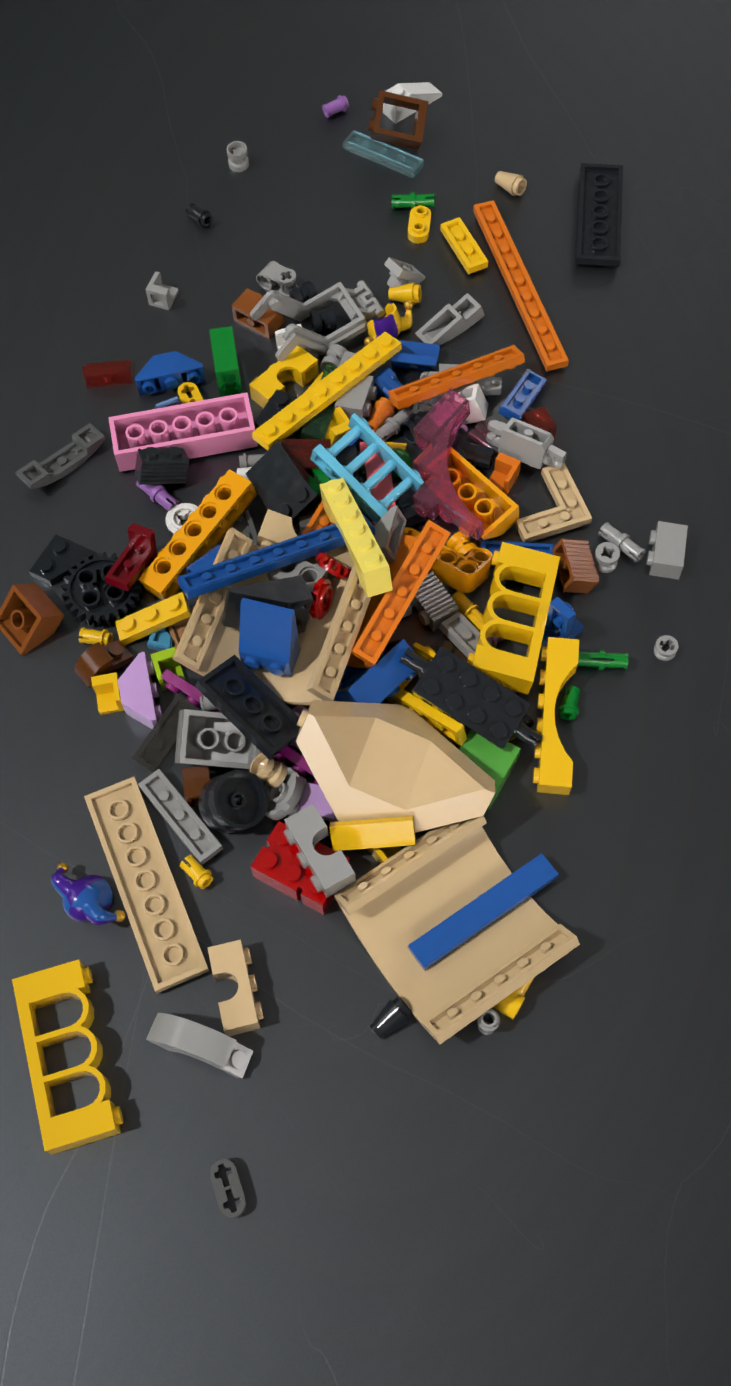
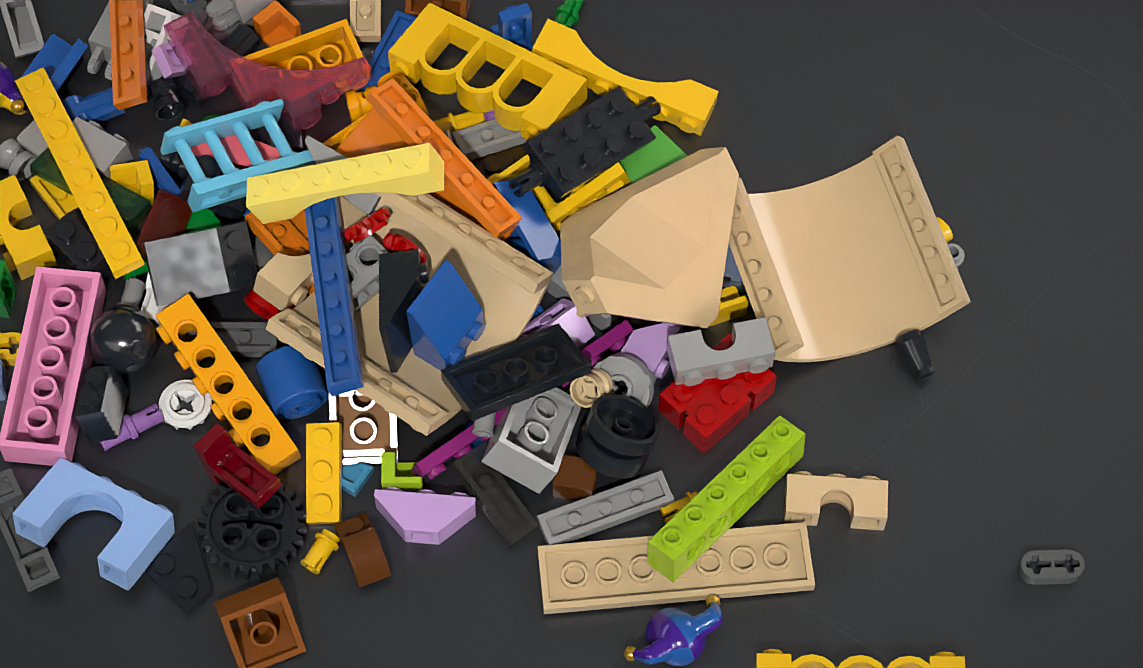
camera: 75 degrees left, 0 degrees up
yellow panel [91,672,125,715] -> none
light grey arch [146,1013,253,1079] -> none
yellow tile [329,816,416,851] -> none
orange cone [368,397,396,432] -> none
light grey pin [375,407,414,442] -> none
blue tile [408,853,559,971] -> none
green pin [558,686,581,720] -> none
none -> light blue arch [12,457,175,591]
none -> black piece [88,307,157,374]
none -> lime brick [648,415,806,583]

